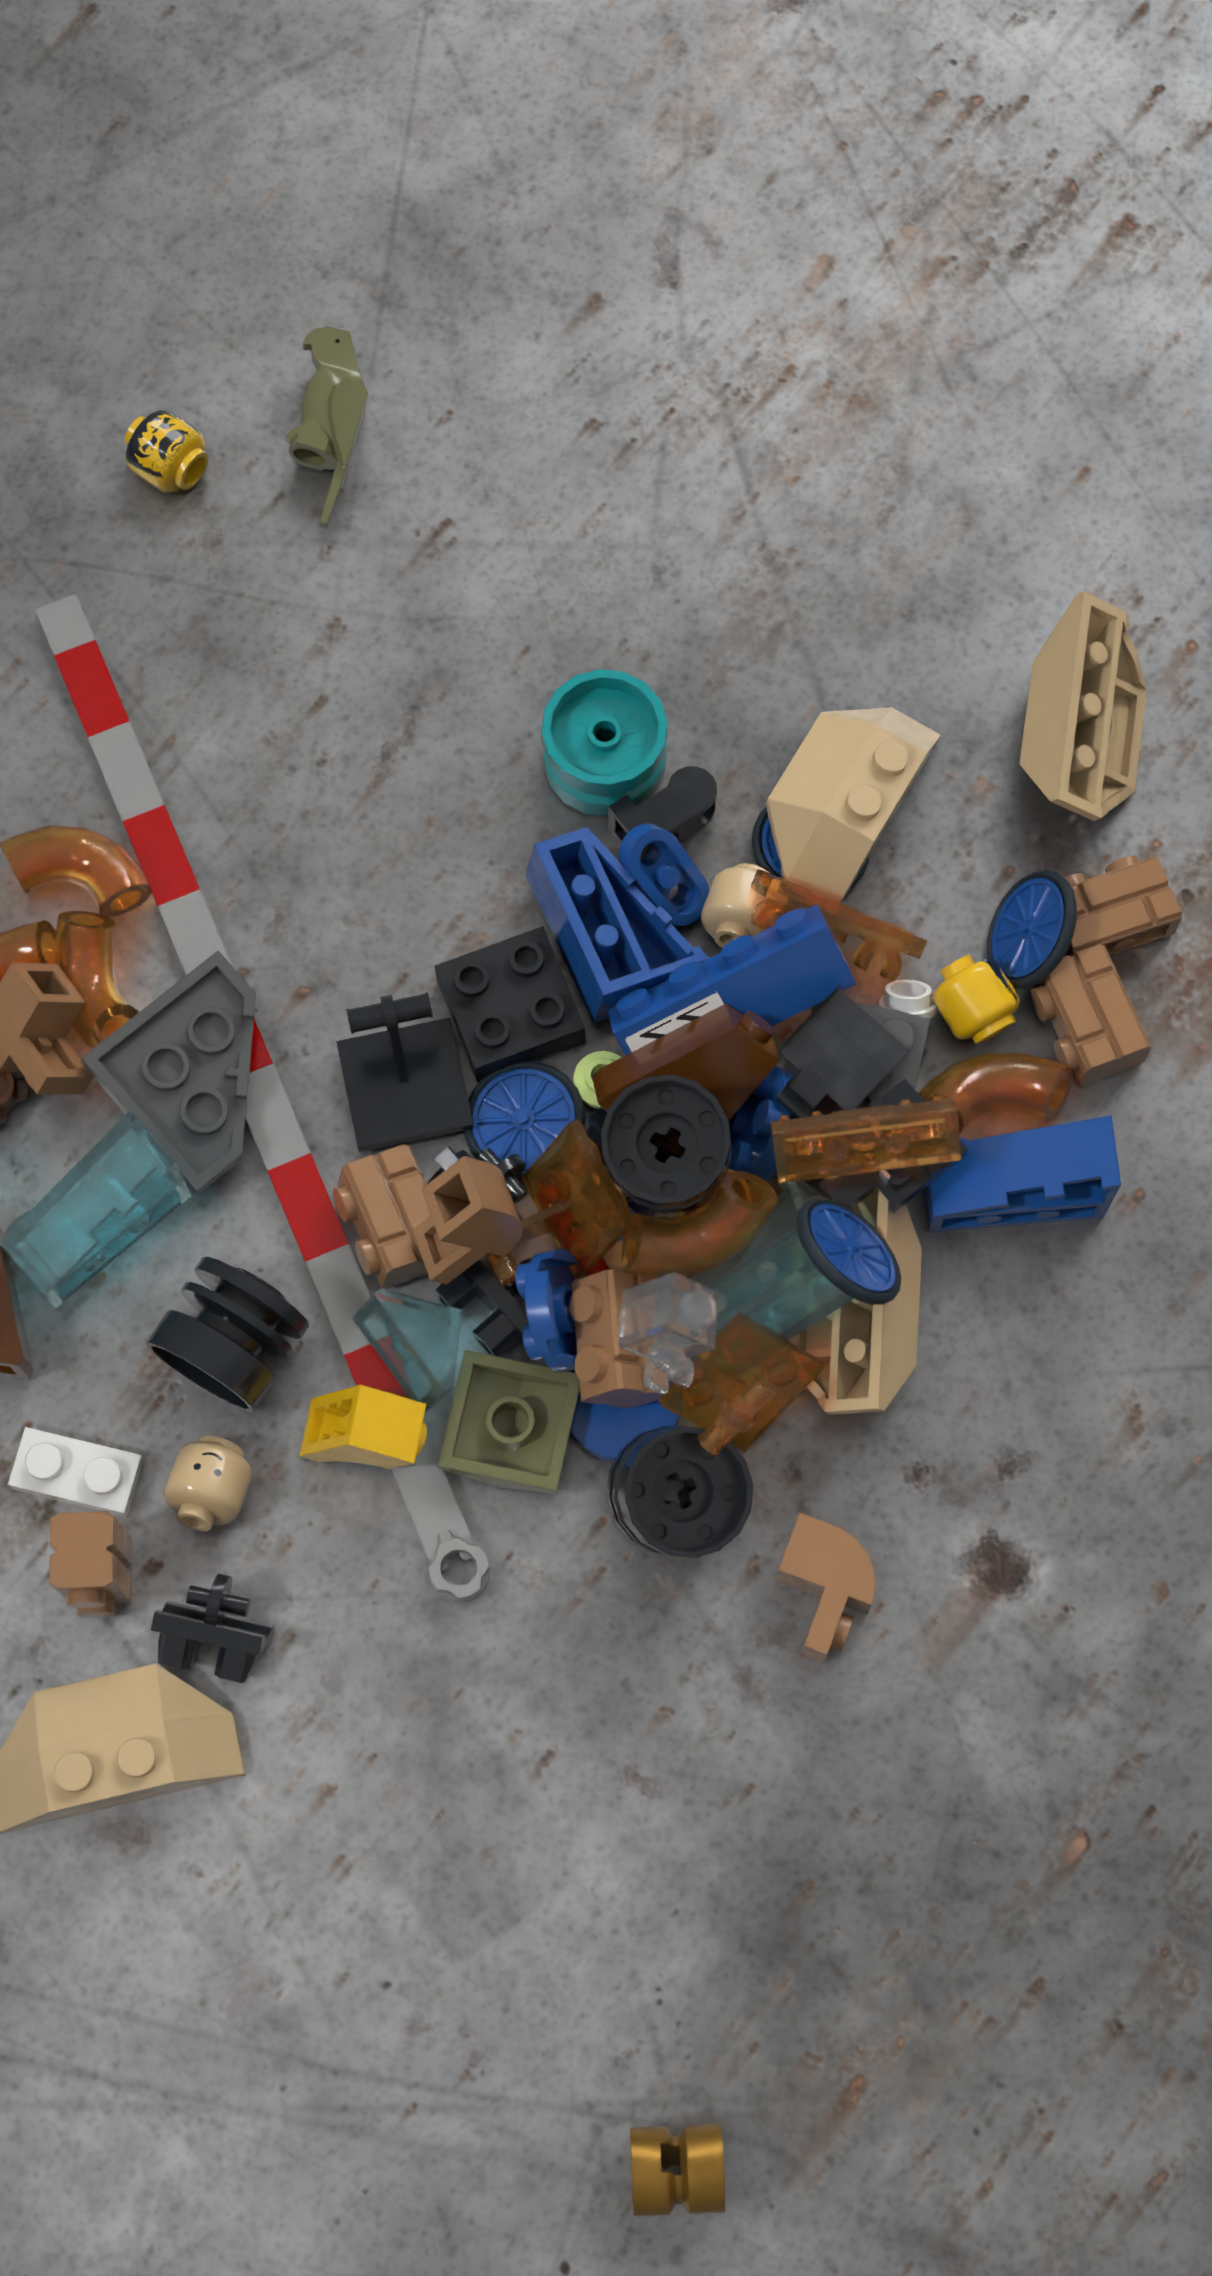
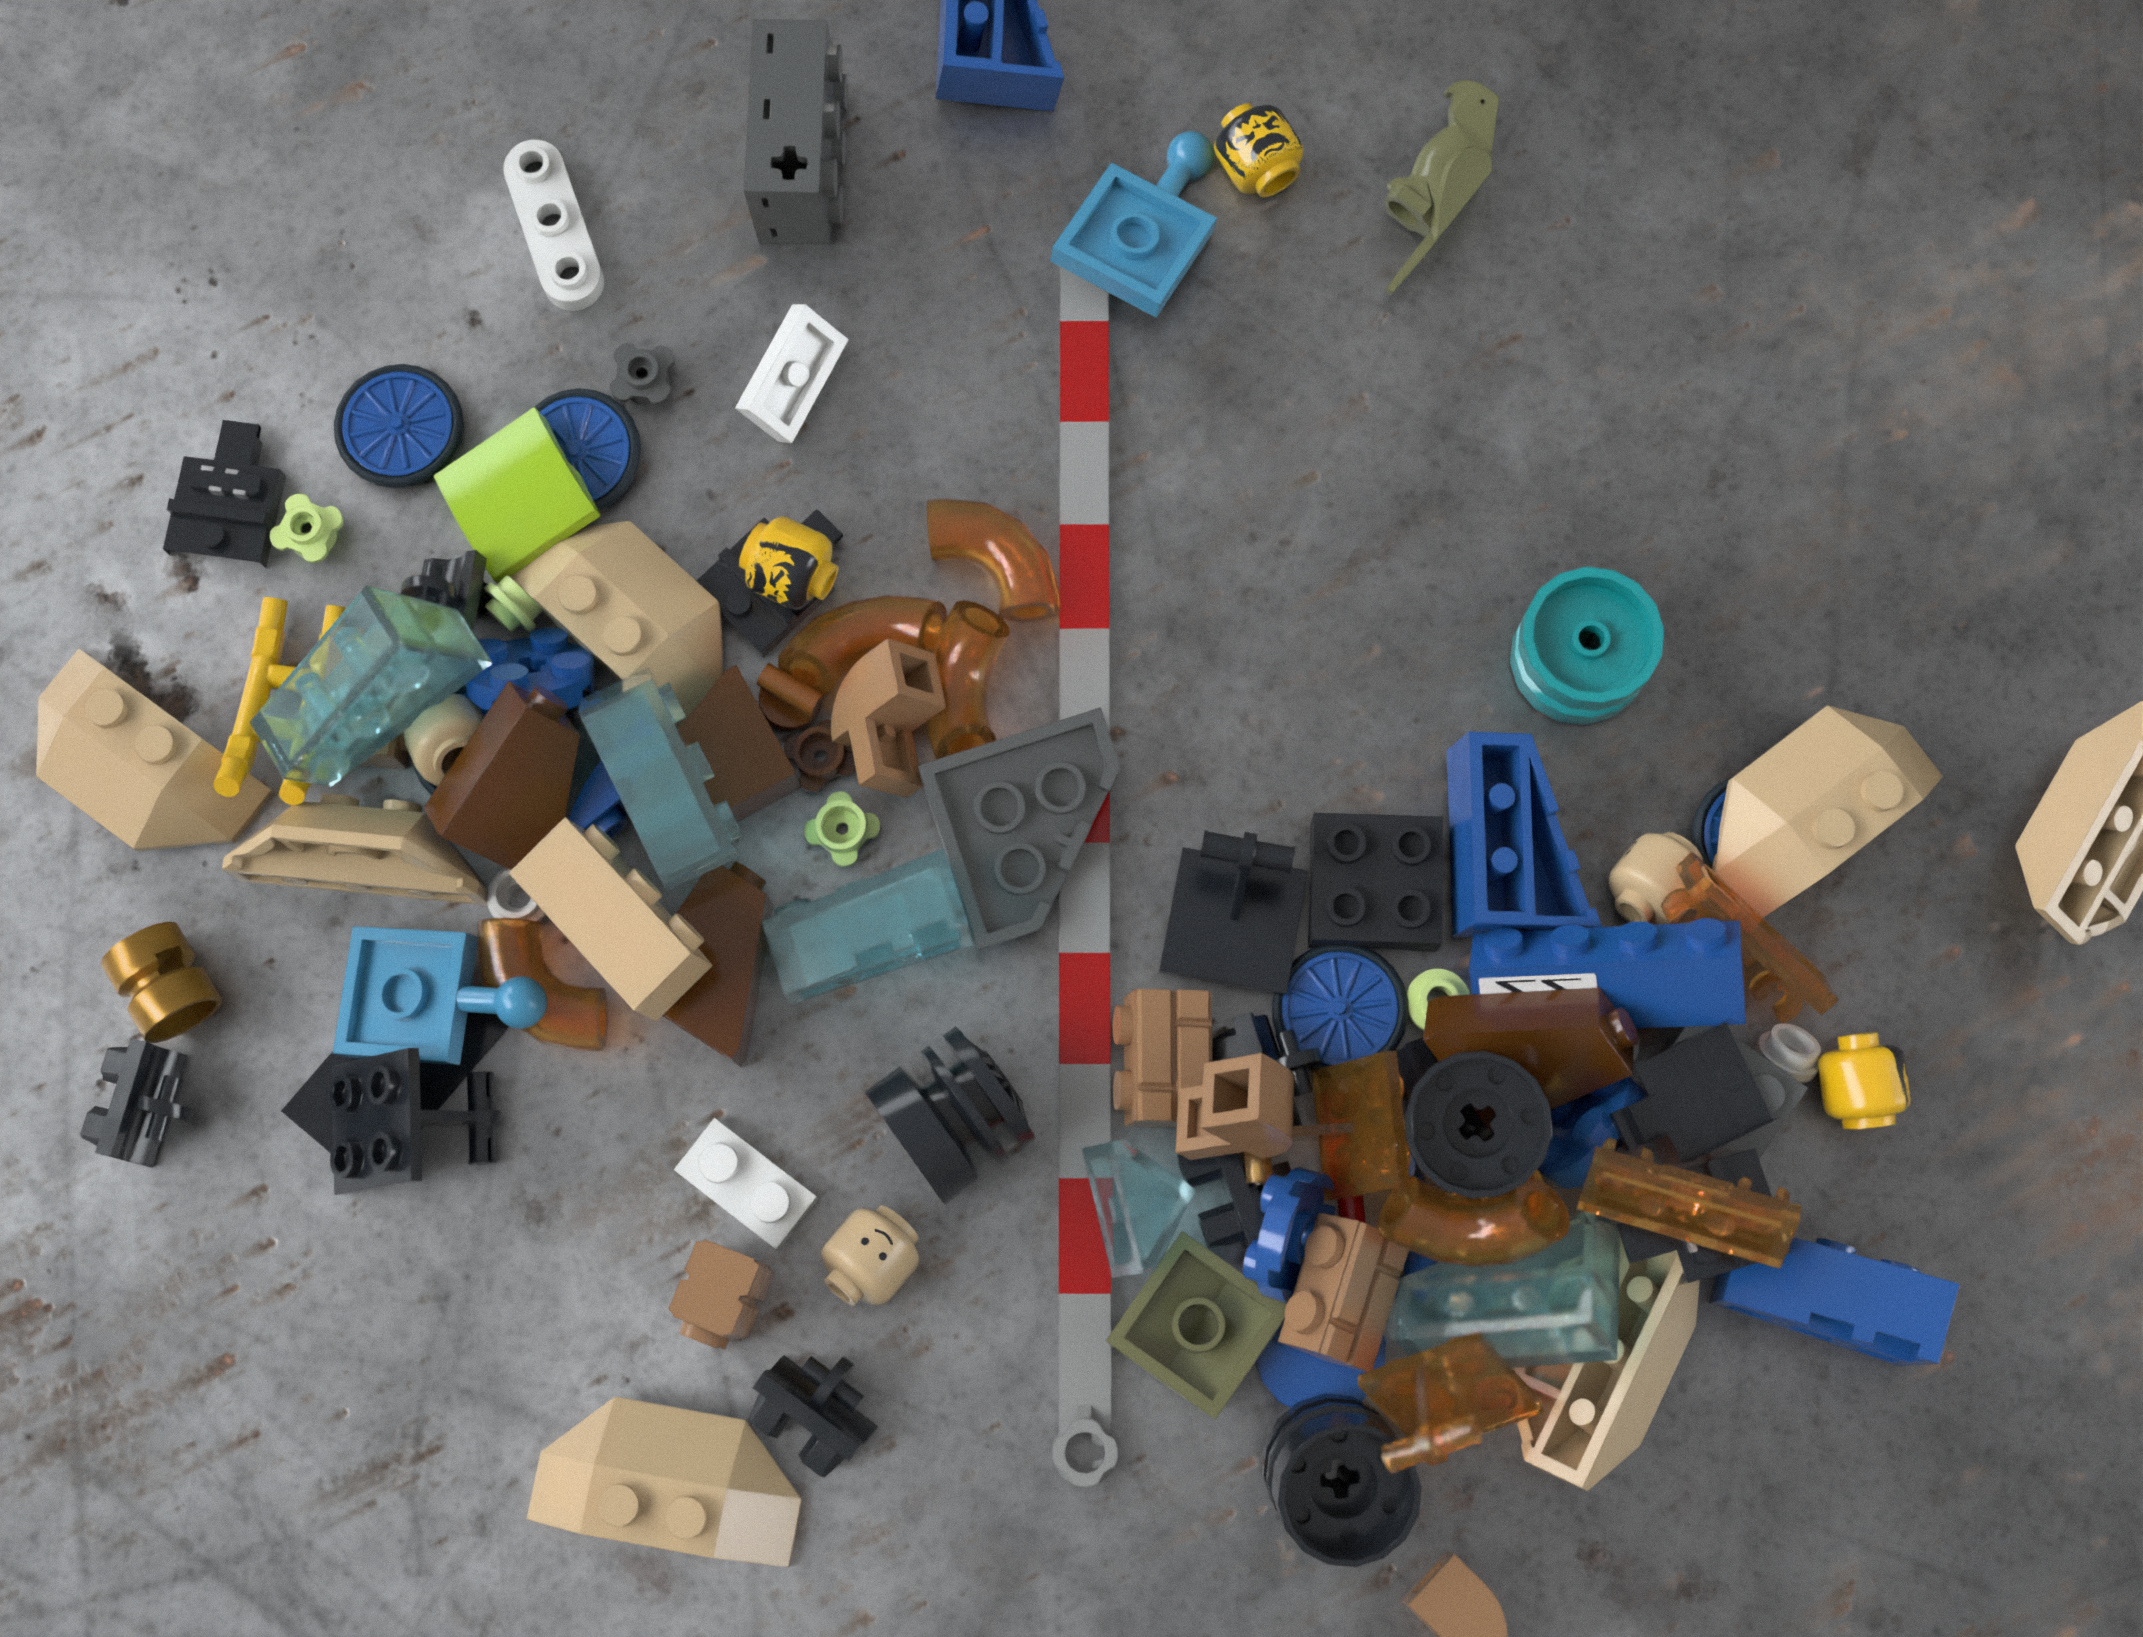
camera: 25 degrees right, 5 degrees up
yellow arch [299,1385,427,1469] -> none
black leg [608,766,717,859] -> none
clear brick [618,1272,719,1395] -> none
blue plate [619,823,710,926] -> none
blue wheel [796,1198,901,1305] -> none
clear orange cylinder [918,1052,1073,1136] -> none
blue wheel [987,870,1077,989] -> none
medium nougat brick [1031,944,1151,1086] -> none
medium nougat brick [1064,855,1182,957] -> none
none -> yellowish green plate [804,791,881,867]
none -> dark azure plate [1050,131,1217,318]

